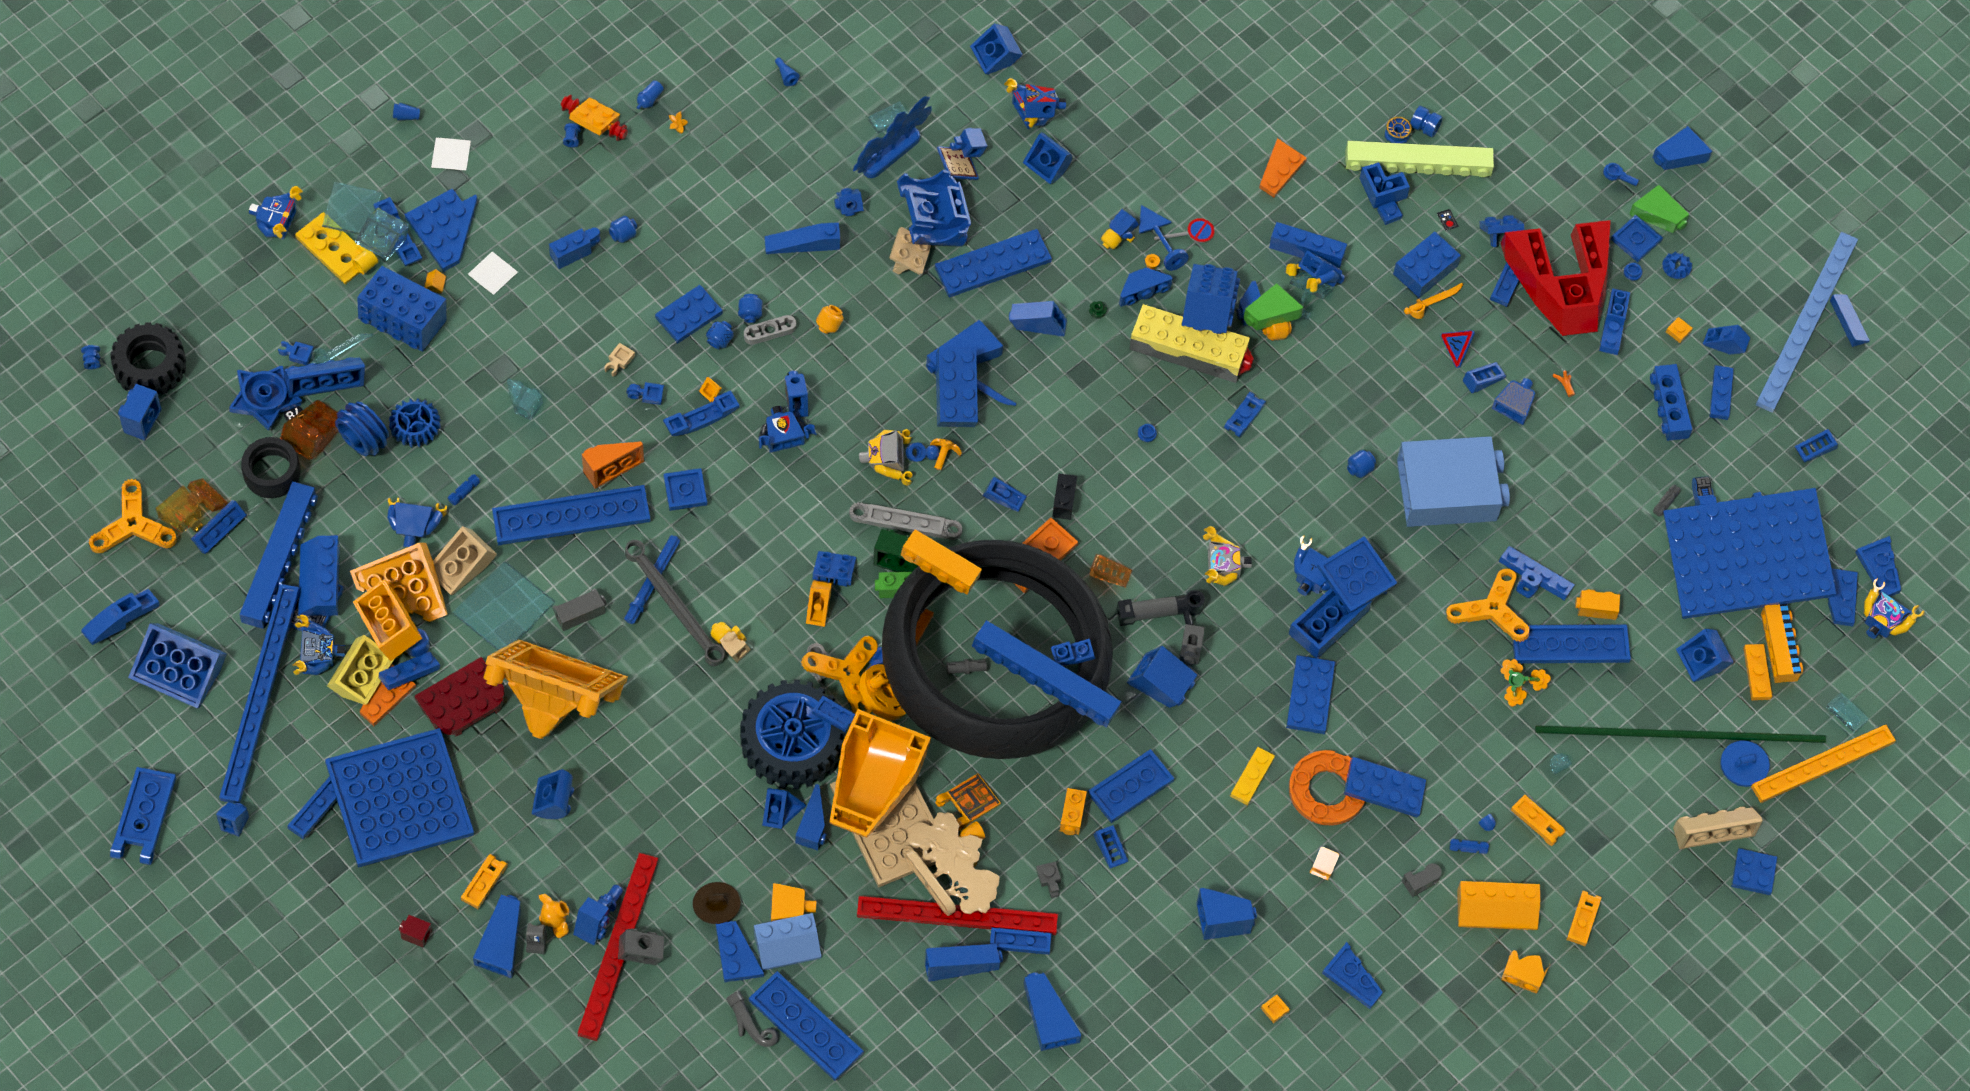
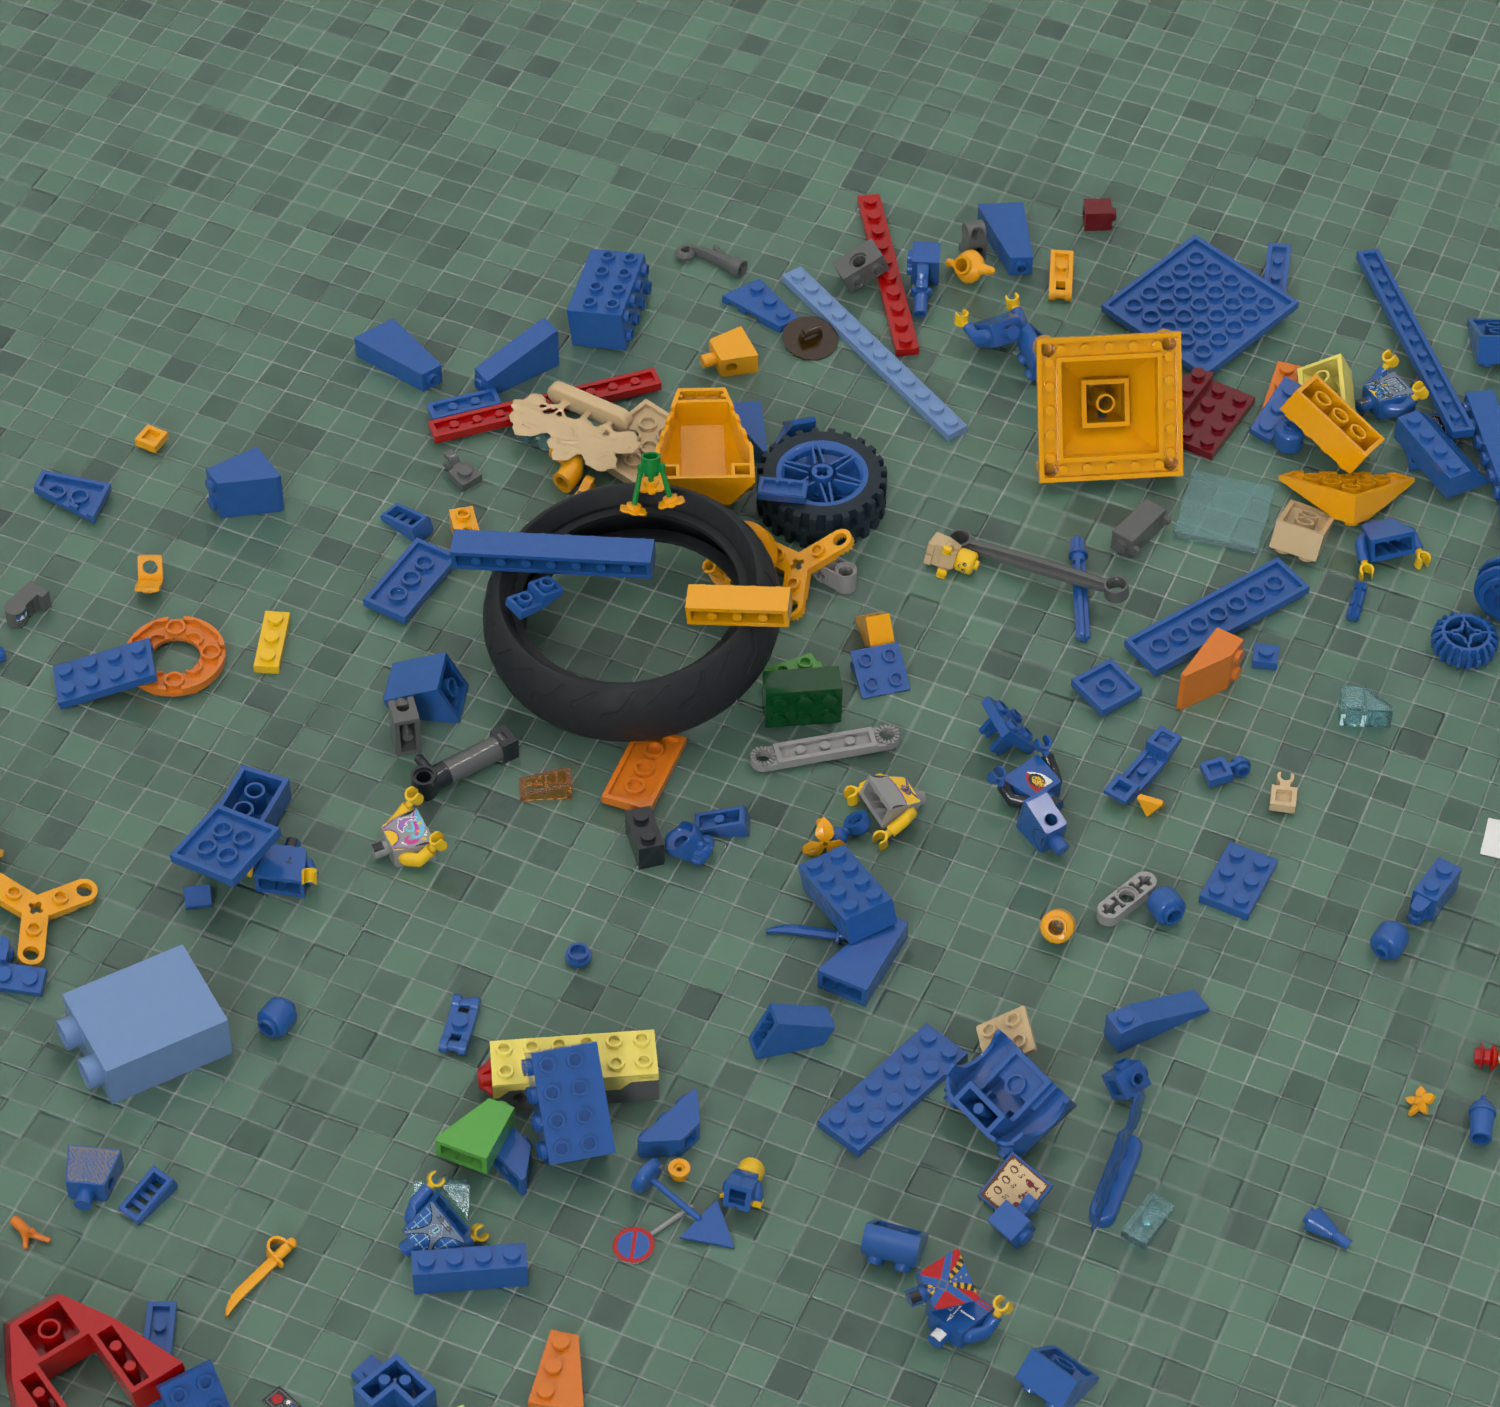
camera: 160 degrees right, 15 degrees down
blue hinge [110,767,176,865] -> none
blue slope [216,802,249,837] -> none
blue head [706,321,734,349] -> none
blue plate [749,971,864,1081] -> none
medium blue slope [754,913,821,971] -> none
dark grey pin [946,659,987,674] -> none
dark green plate [1089,301,1107,319] -> none
blue plate [1286,655,1335,734] -> none
blue brick [1393,232,1461,298] -> none
piece [1441,330,1475,368] -> none
none -> blue brick [567,249,652,350]
none -> plant [620,452,685,516]
none -> blue hair [664,821,715,866]
none -> medium blue plate [782,266,968,442]
none -> blue torso [954,293,1028,348]
none -> blue plate [979,696,1035,756]
none -> blue plate [1251,643,1279,671]

